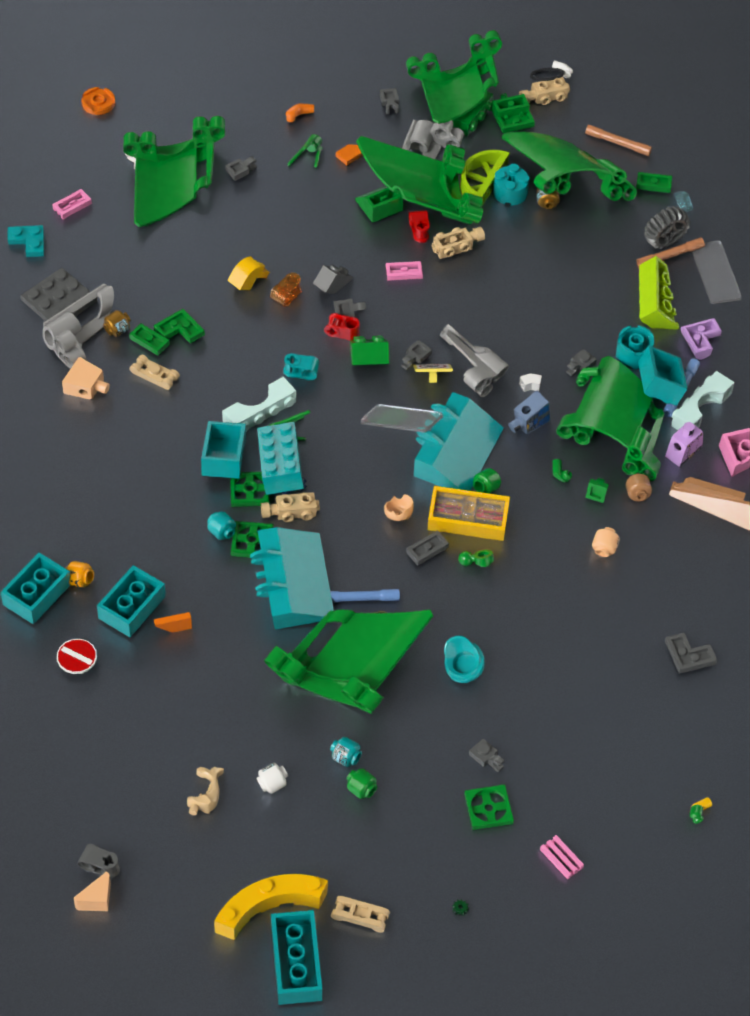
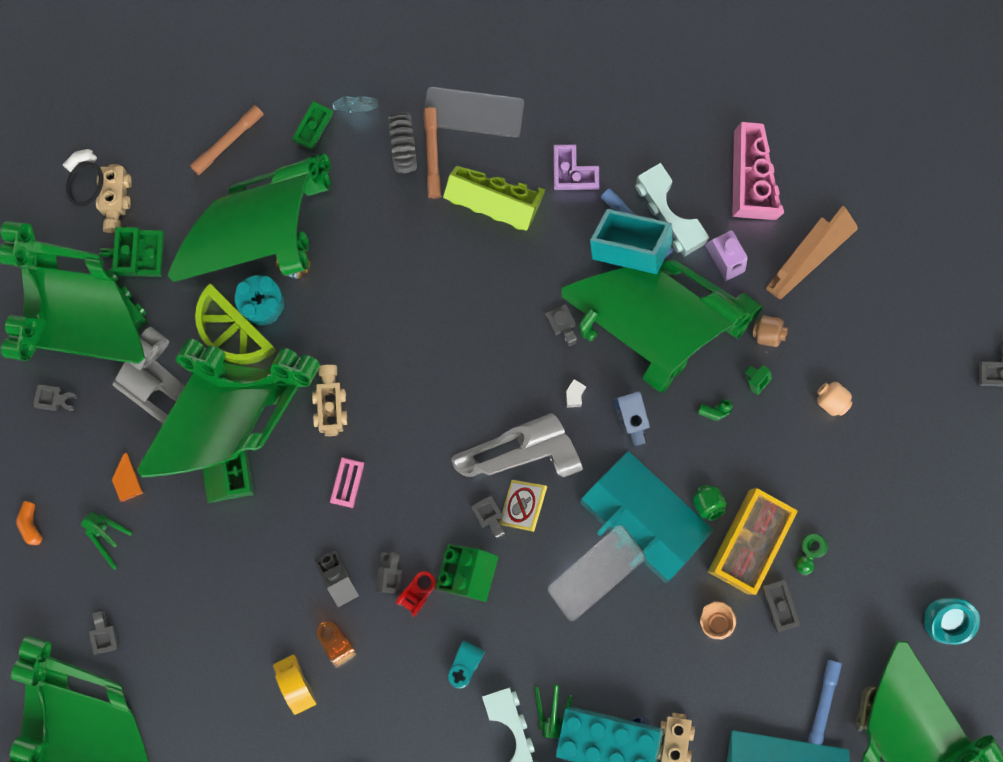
camera: 70 degrees left, 25 degrees up
red piece [409,210,430,243] -> none
teal brick [616,326,654,369] -> none

